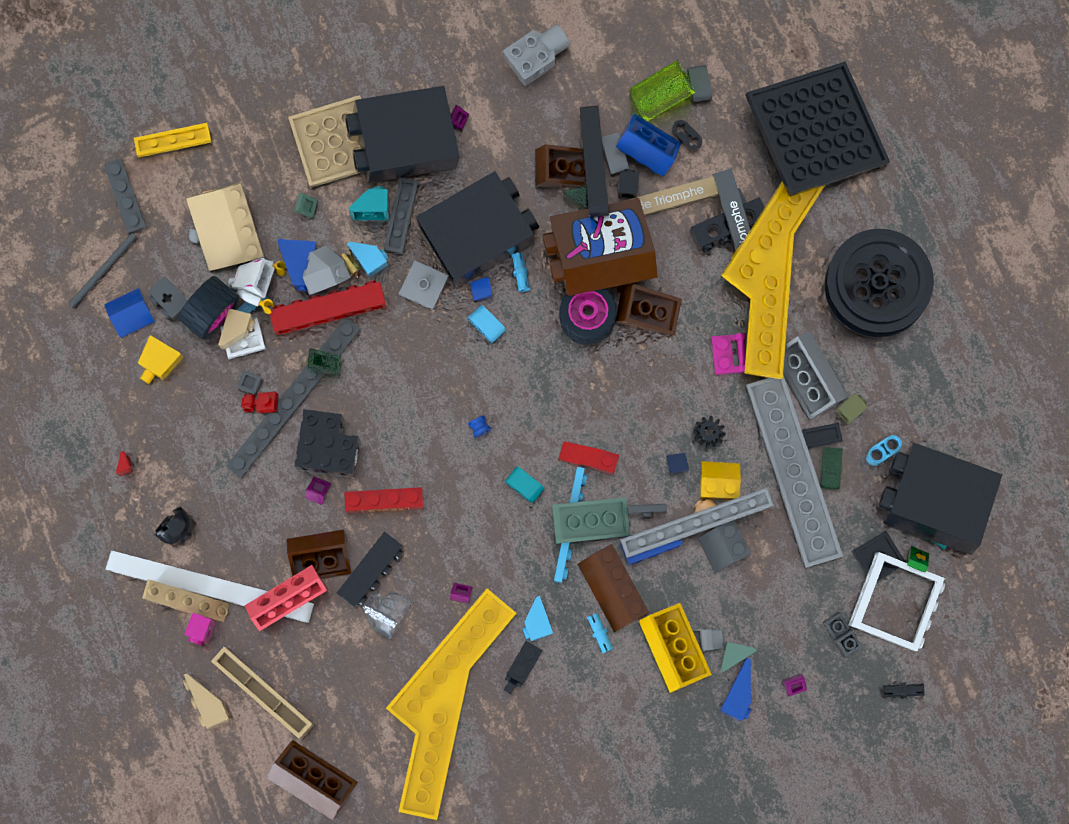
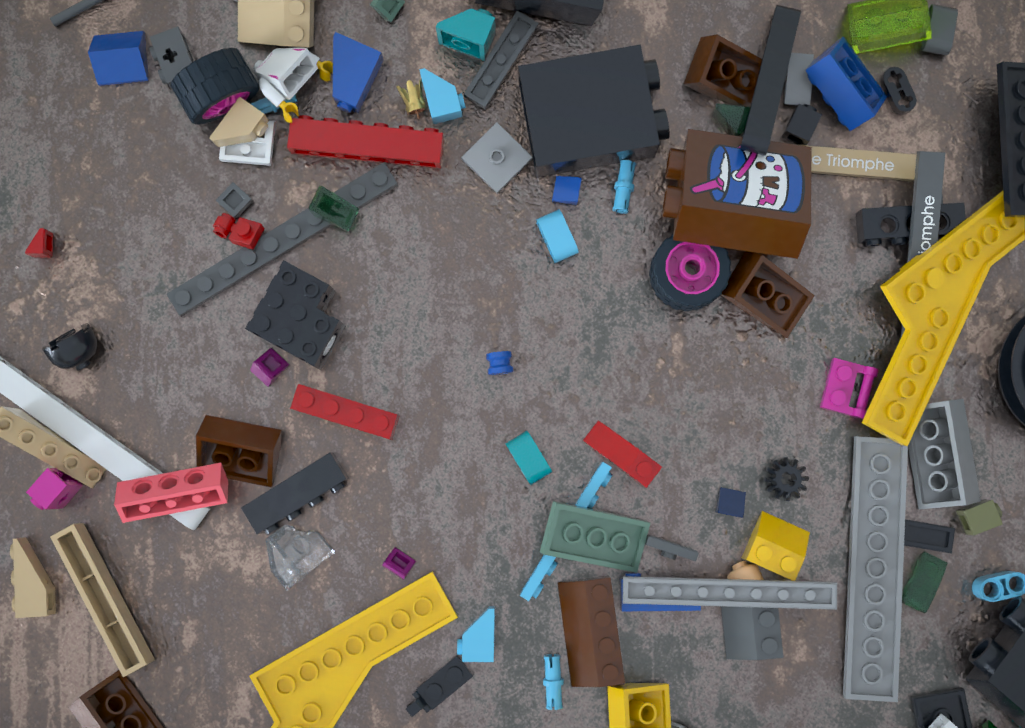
camera: 20 degrees right, 5 degrees up
yellow torso [138,335,184,384] -> none
light grey slope [303,245,351,295] -> none

